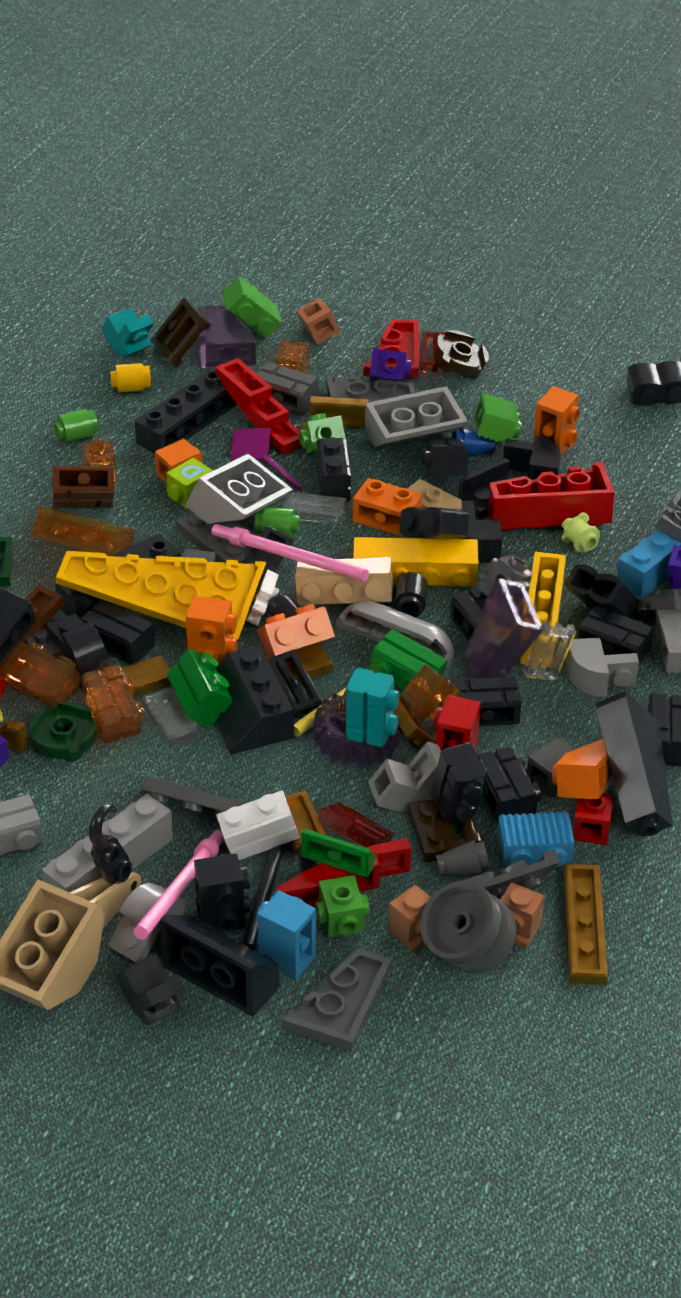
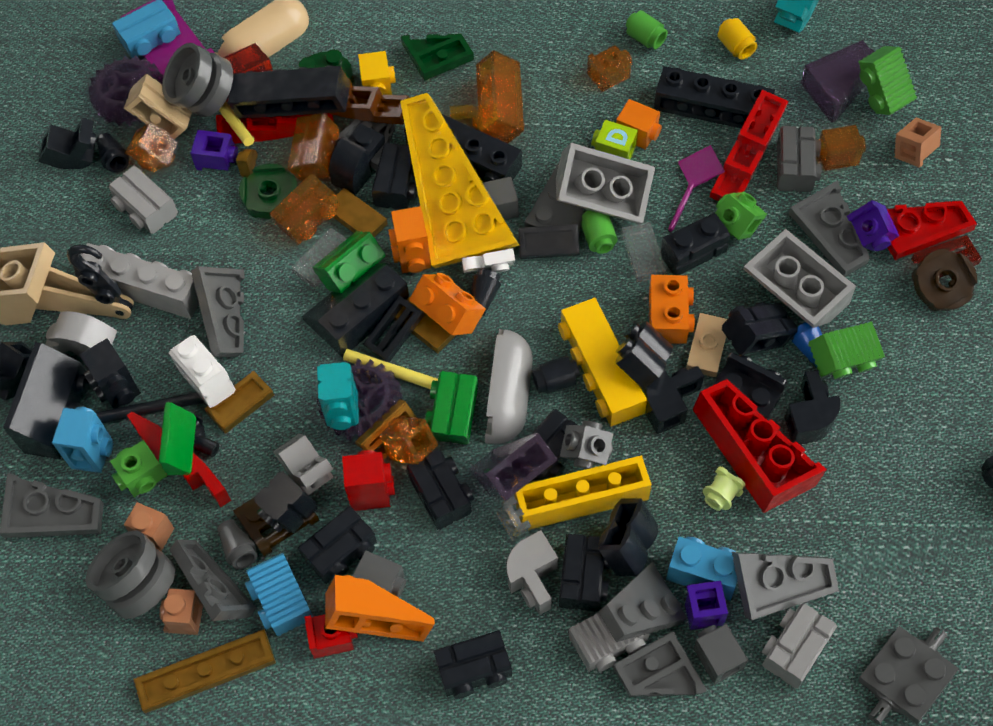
camera: 70 degrees right, 20 degrees up
reddish brown brick [52,466,114,507] -> none
bright pink bar [133,830,225,940] -> none
dark brown plate [150,297,212,368] -> none
bright pink bar [212,524,369,581] -> none
tan brick [295,557,393,605] -> none
pearl gold tile [310,396,368,428] -> none
clear red tile [317,802,394,848] -> none
orange brick [533,386,580,456] -> none
black slope [596,691,673,837] -> none

